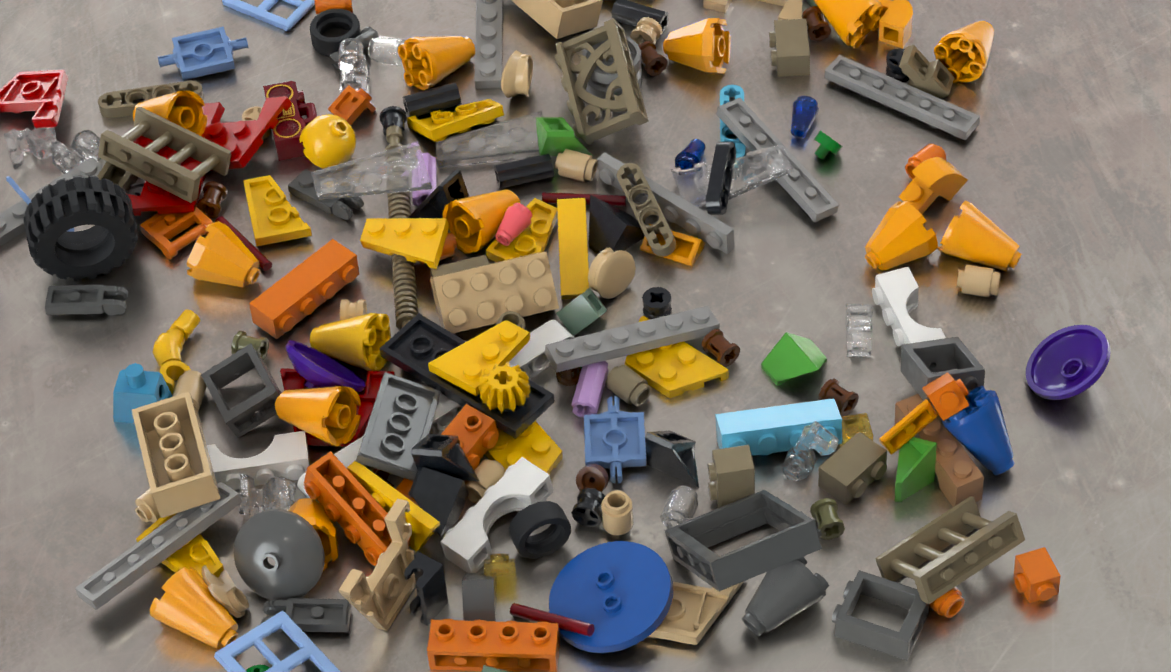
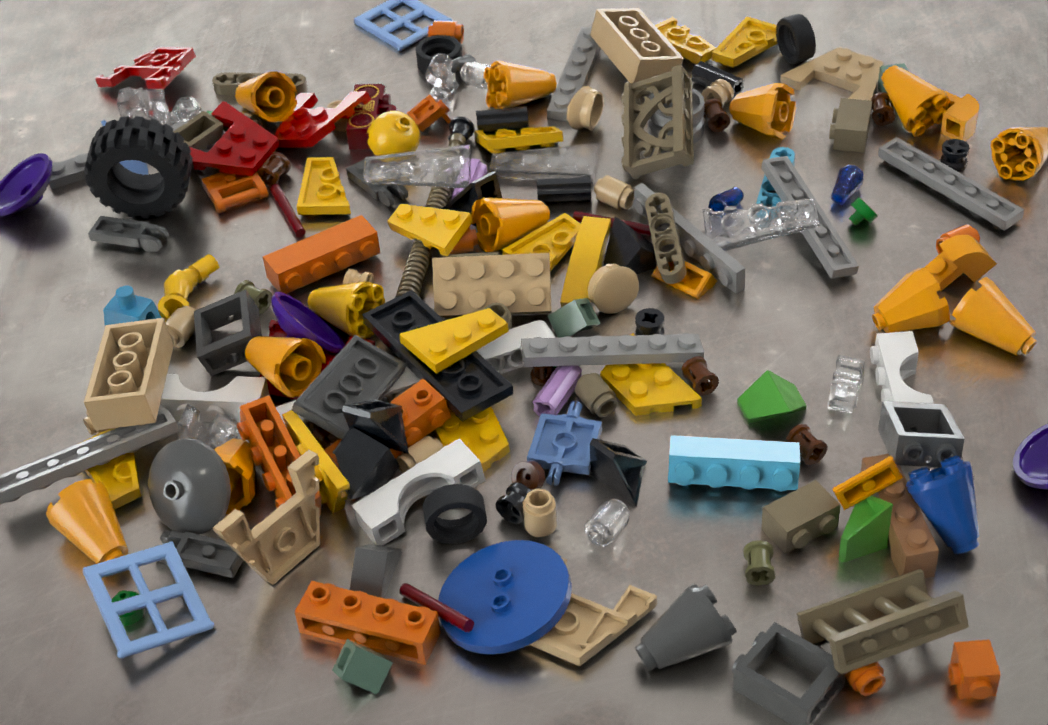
camera: 15 degrees right, 5 degrees down
dark tan fence [98,106,232,203] -> none
medium blue plate [157,26,249,80] -> none
light orange cone [187,221,260,288] -> none
tan plate [202,565,249,618] -> none
black hinge [404,551,448,626] -> none
yellow gear [479,361,530,414] -> none
clear yellow plate [484,554,516,576] -> none
coral cone [495,203,533,246] -> none
bright green slope [536,117,593,156] -> none
dark grey window [664,490,822,591] -> none
black beam [706,142,736,215] -> none
dark tan brick [707,445,755,508] -> none
clear leg [782,421,839,481] -> none
clear yellow plate [842,413,873,445] -> none
dark tan brick [899,44,954,99] -> none
orange brick [922,372,969,421] -> none
tan brick [957,265,1001,297] -> none

